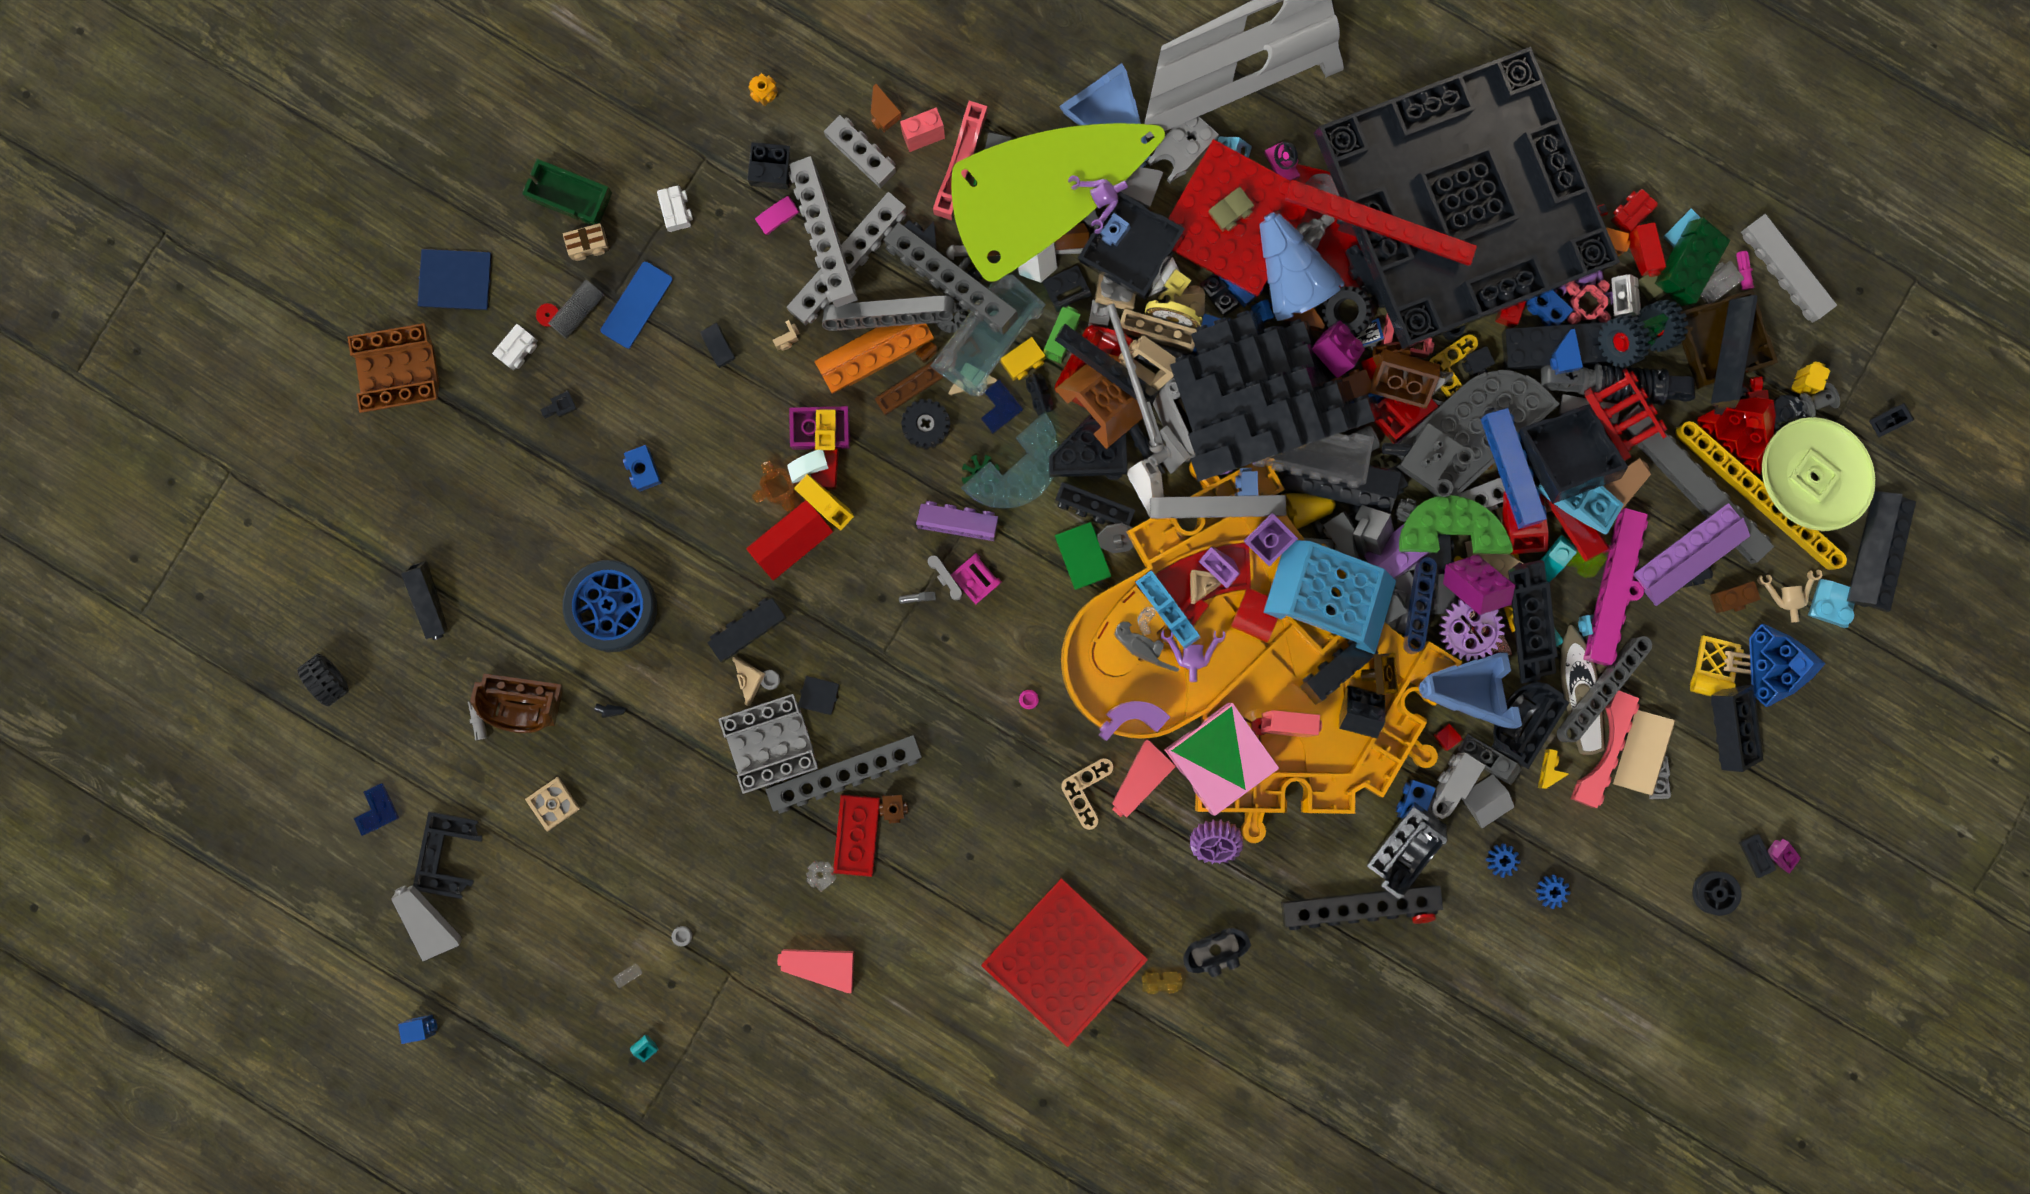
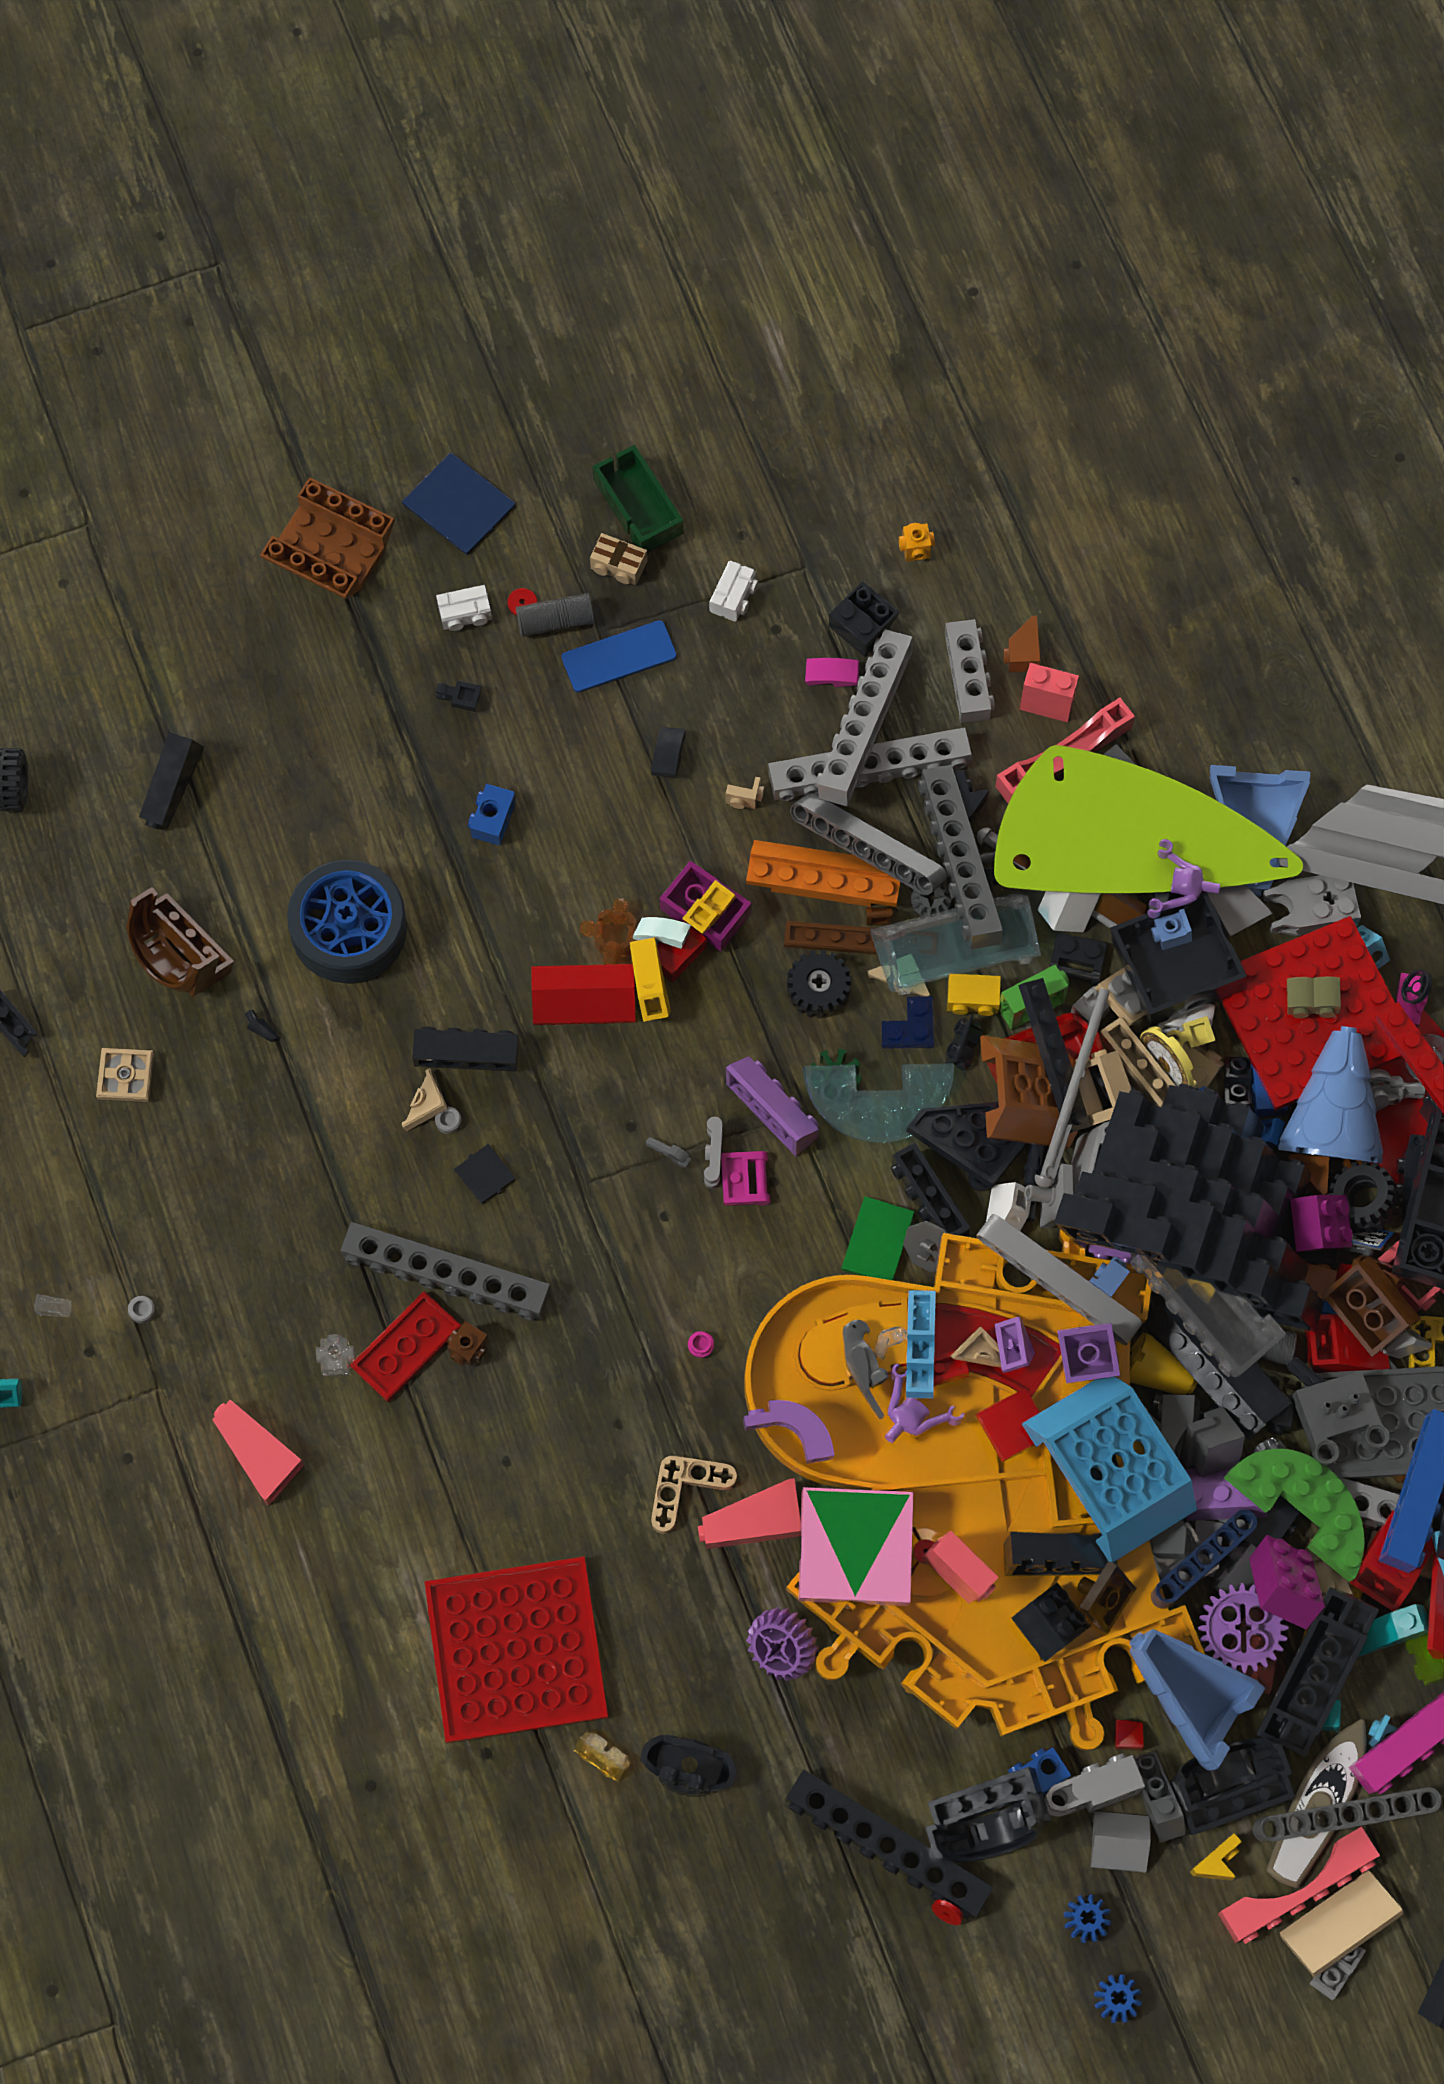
camera: 40 degrees right, 15 degrees down
light grey pin [468,702,488,740] -> none
light grey slope [719,694,818,794] -> none

